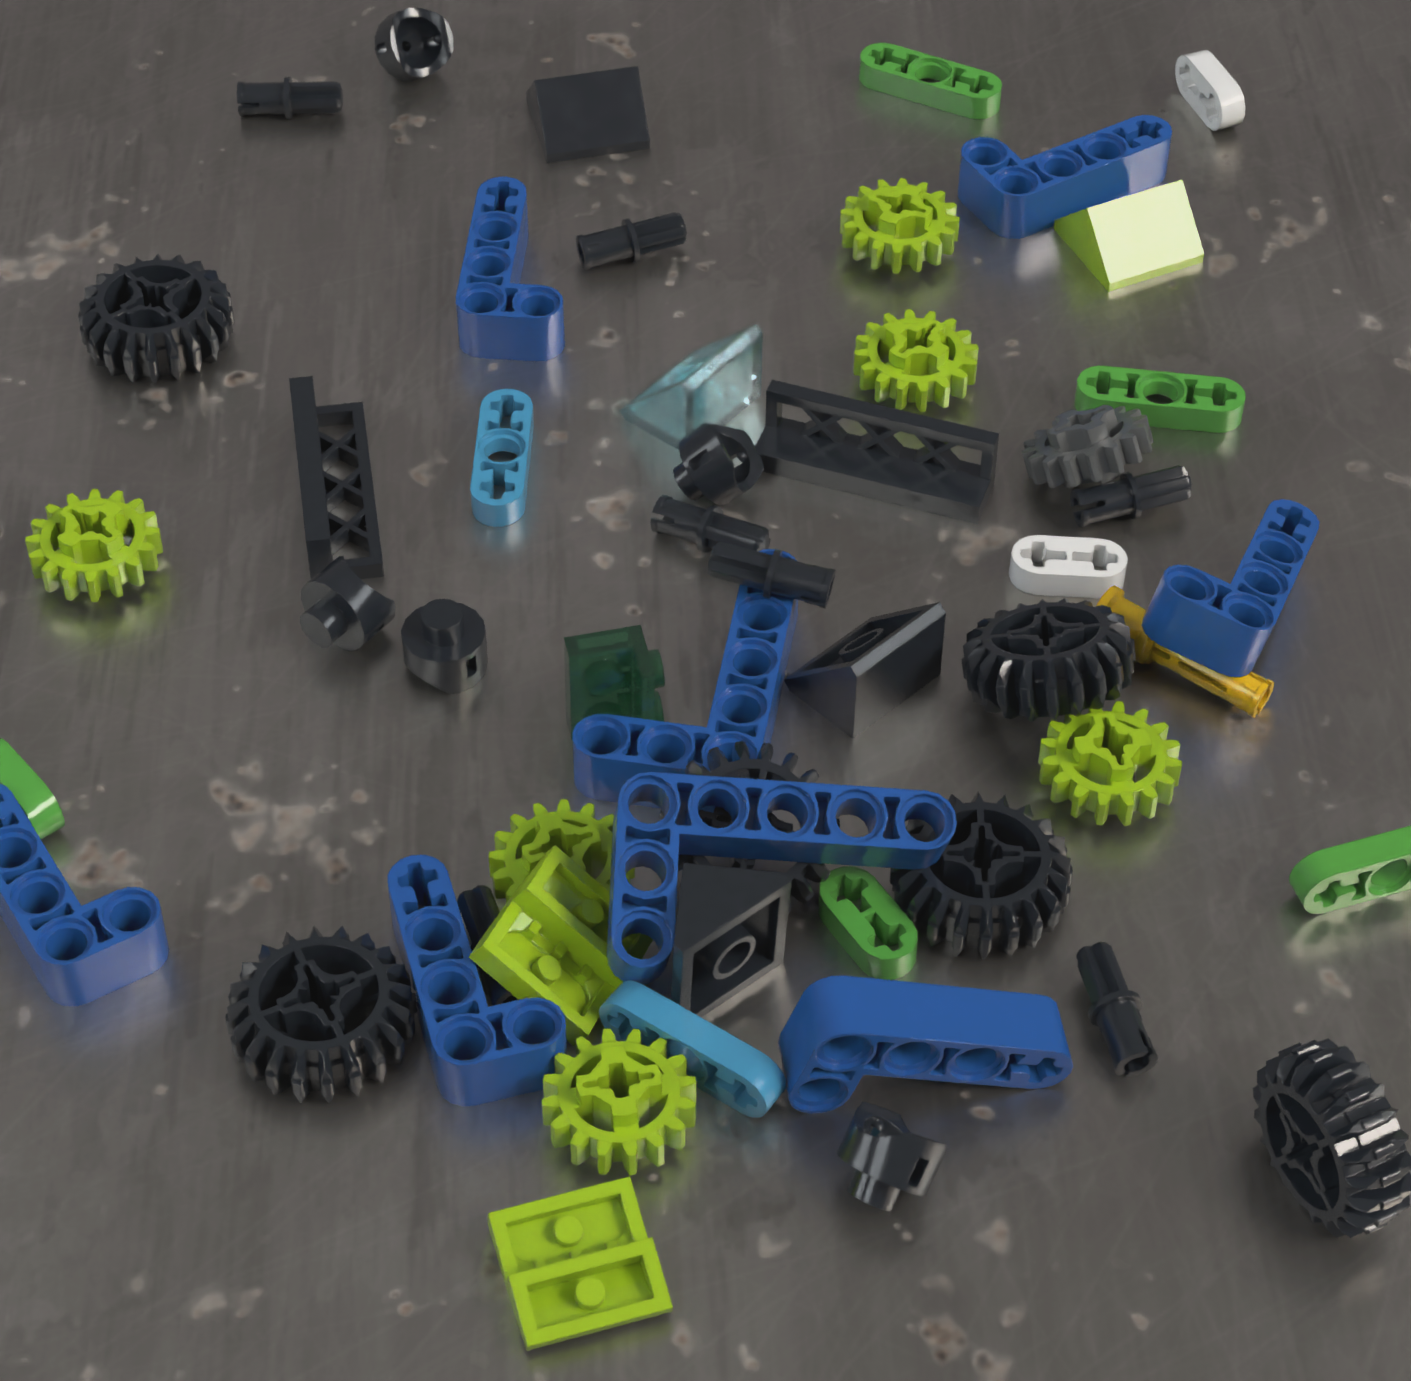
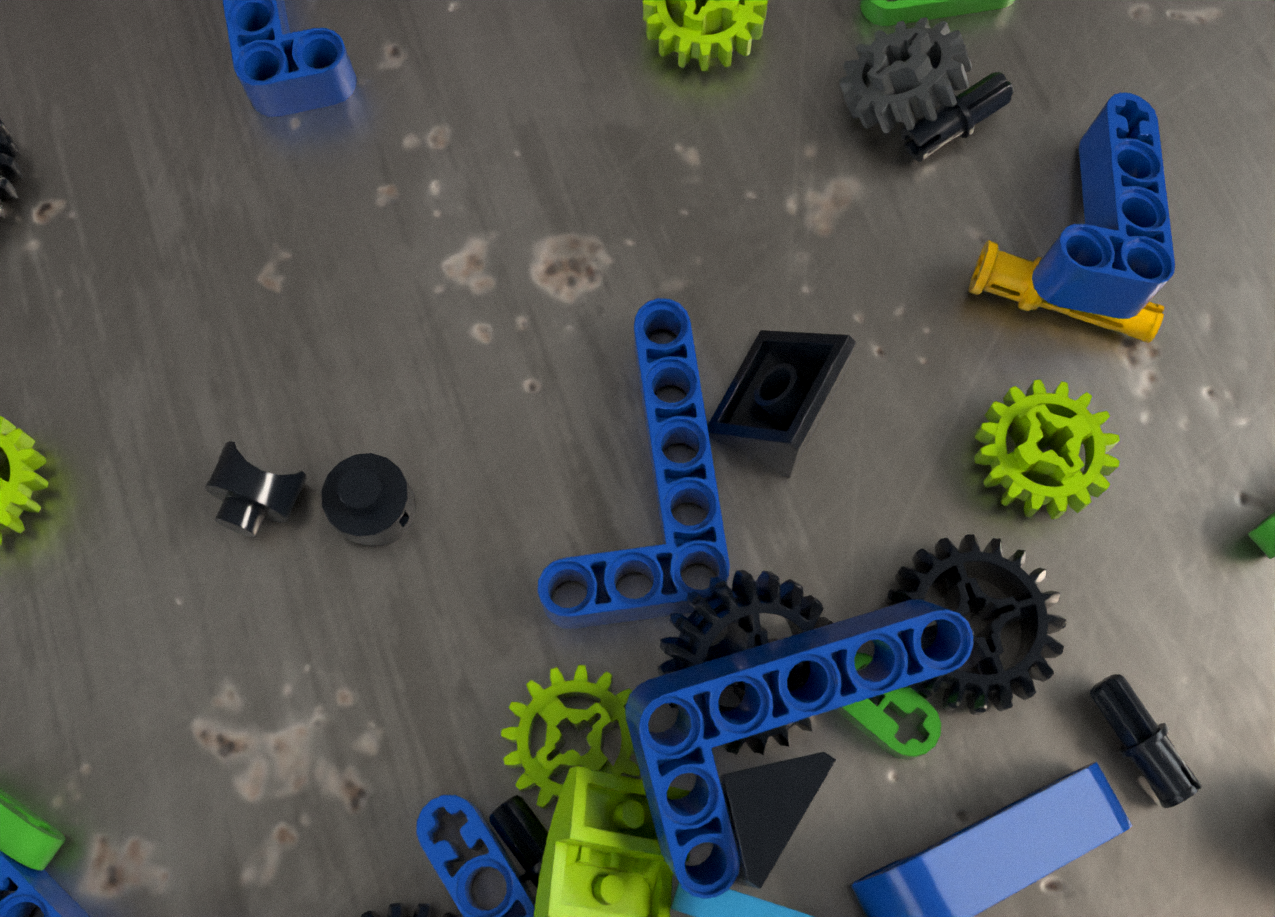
camera: 15 degrees left, 25 degrees up
black fence [289,376,384,579] -> none
dark azure beam [470,389,534,527] -> none
clear green bracket [564,625,665,740] -> none
clear light blue slope [619,324,763,450] -> none
black axle [650,495,771,553] -> none
black piece [673,423,764,506] -> none
black axle [708,542,836,609] -> none
black fence [755,380,999,524] -> none
black gear [961,598,1136,722] -> none
white beam [1009,535,1128,599] -> none

